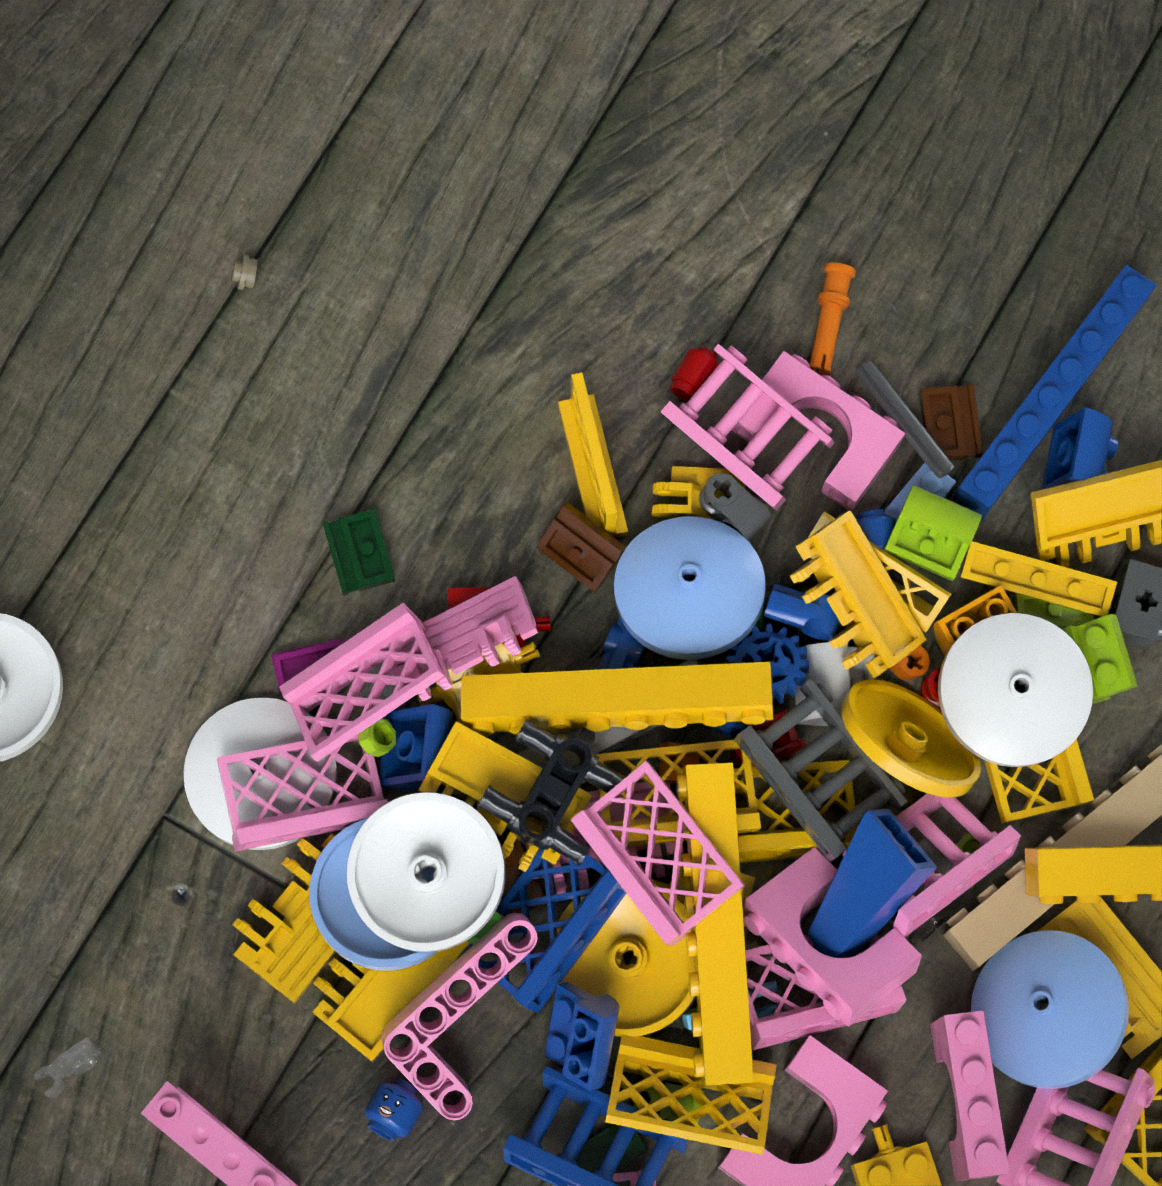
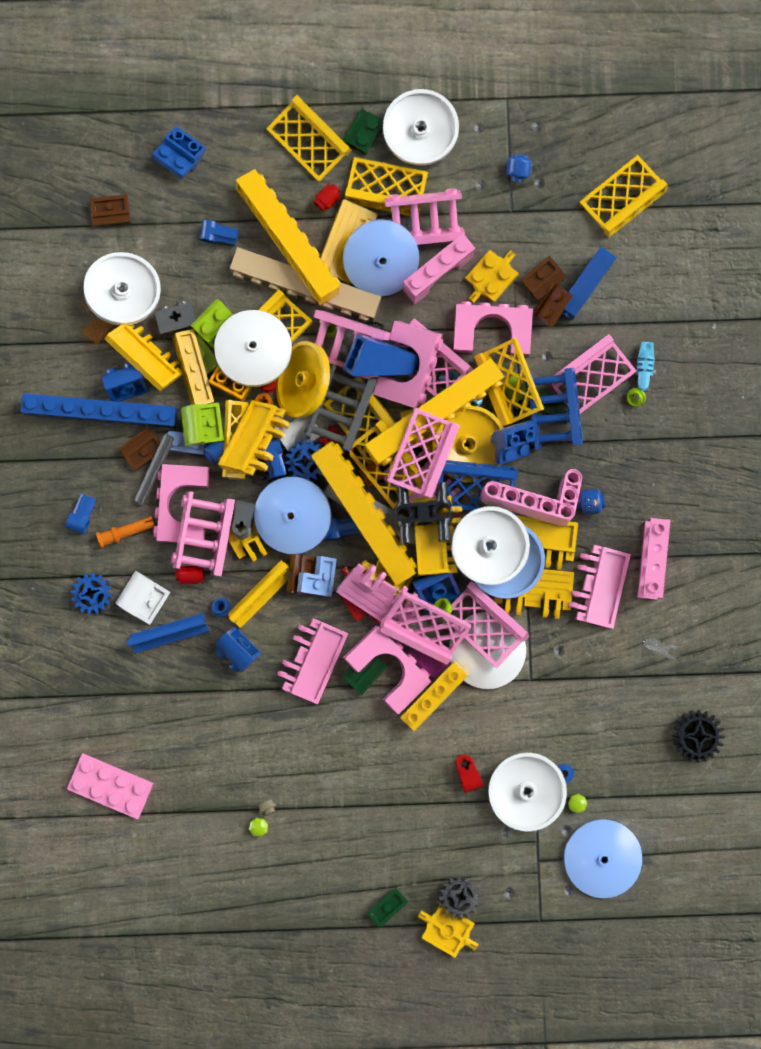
camera: 120 degrees left, 10 degrees up
none -> blue piece [65,494,97,535]
none -> bright pink plate [67,753,154,819]
none -> blue gear [70,573,113,615]
none -> white brick [115,571,170,625]
none -> blue fence [127,613,209,654]
none -> blue plate [212,598,231,617]
none -> blue brick [214,626,262,673]
none -> lime tile [249,817,268,837]
none -> bright pink hinge [277,618,348,704]
none -> light blue plate [297,556,337,597]
none -> bright pink arch [343,626,431,714]
none -> yellow brick [400,660,469,731]
none -> red piece [455,754,483,793]
none -> bright pink hinge [568,545,631,629]

